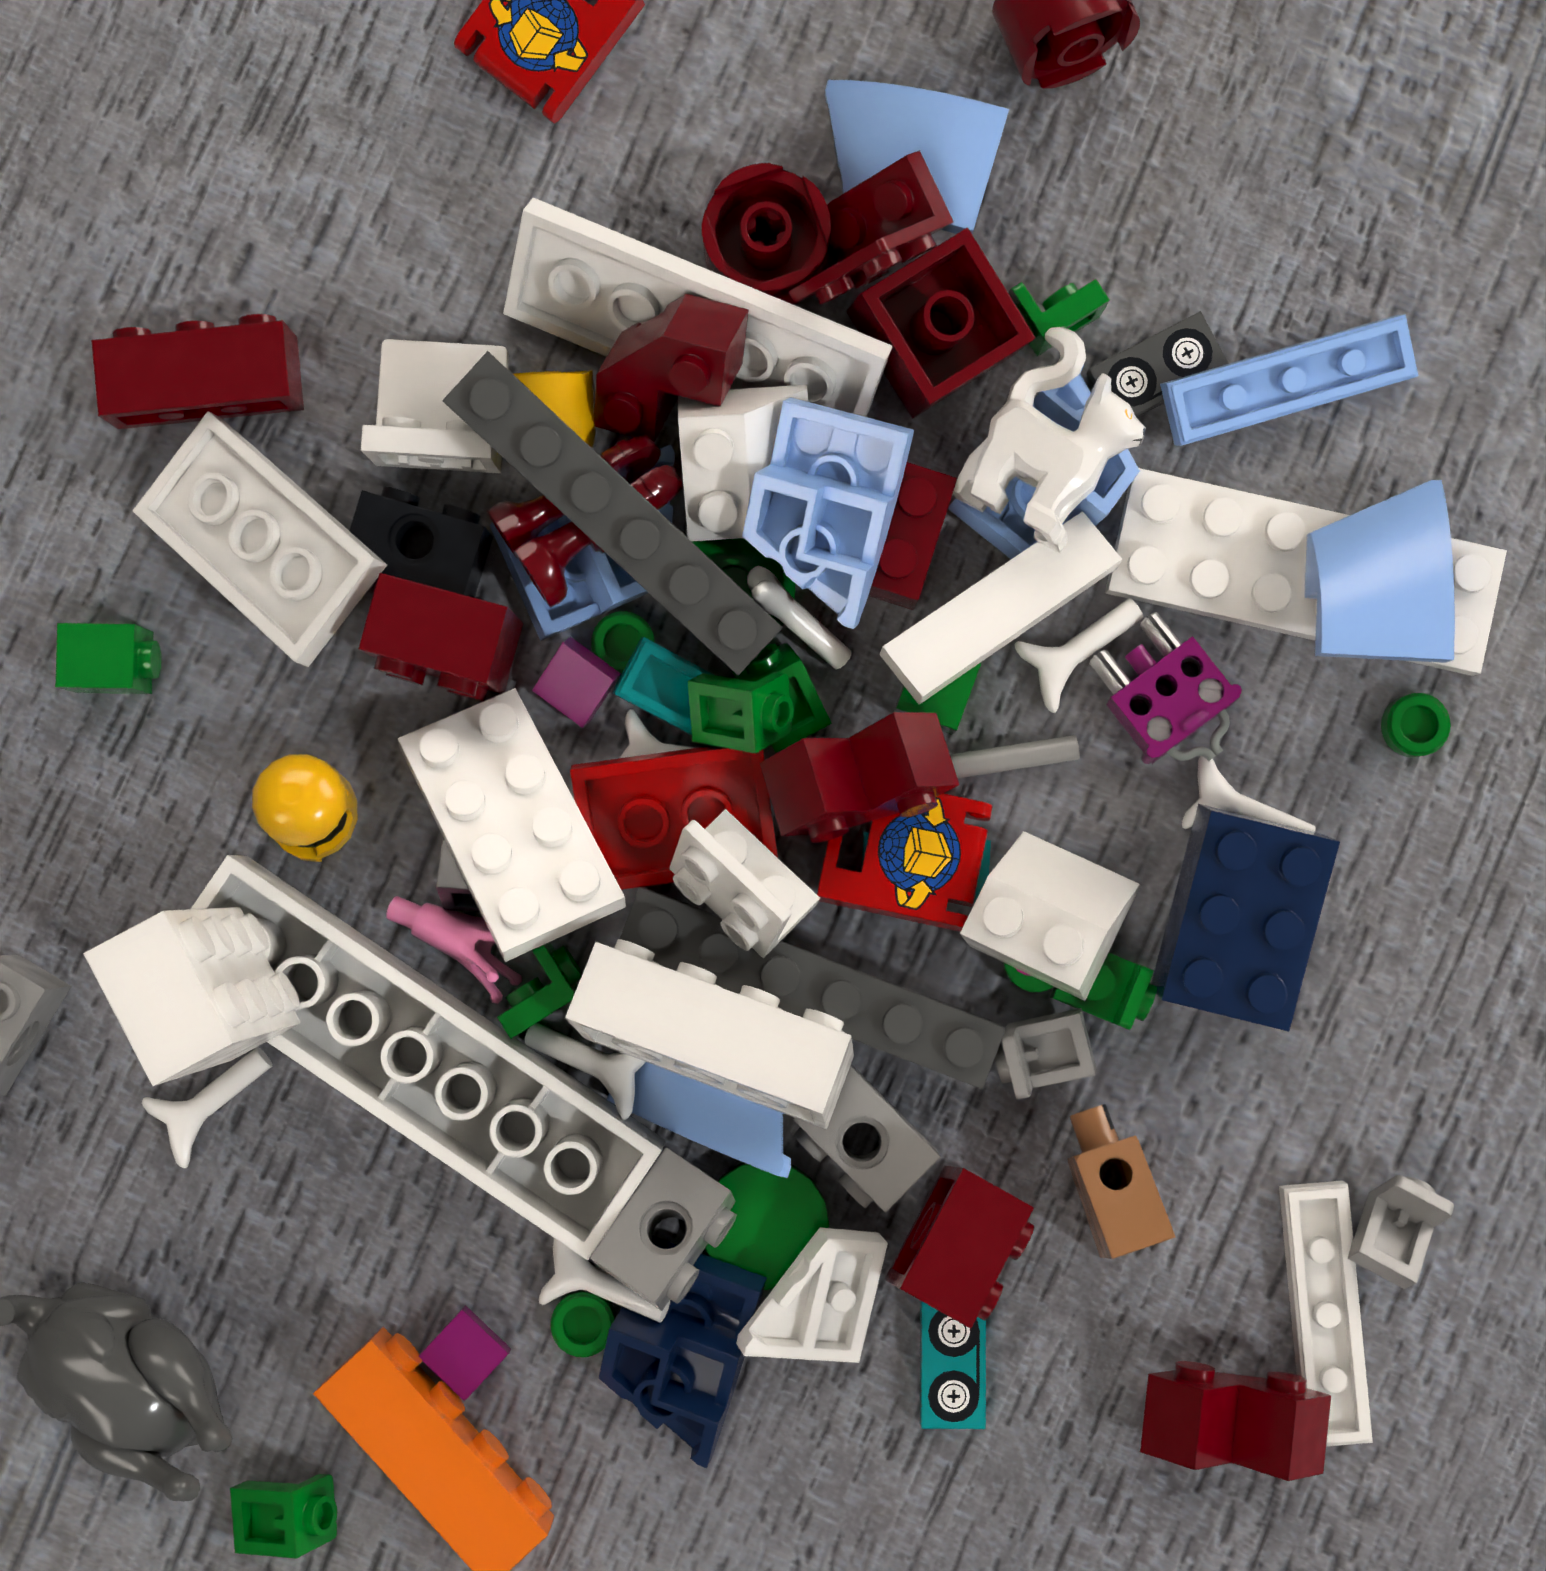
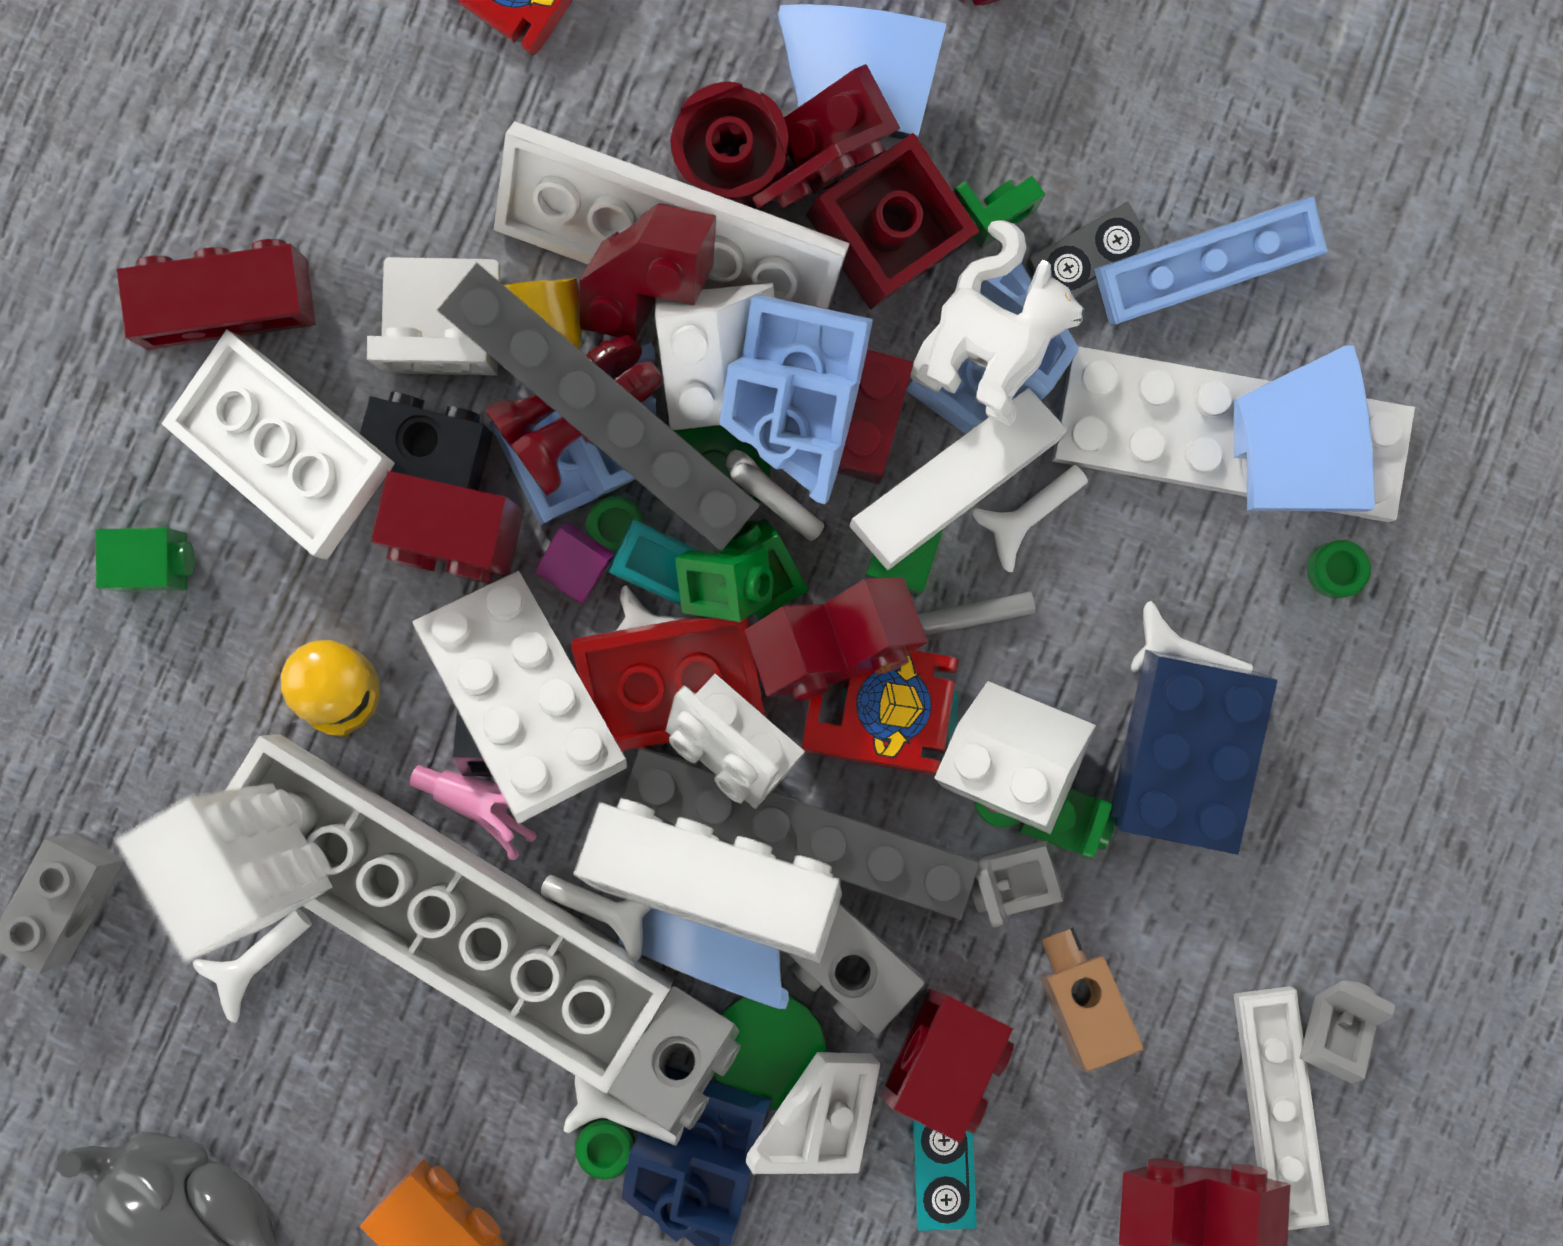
camera: 10 degrees left, 0 degrees up
magenta tile [419,1305,511,1401] -> none
green bracket [497,942,583,1039] -> none
magenta piece [1089,612,1242,764] -> none

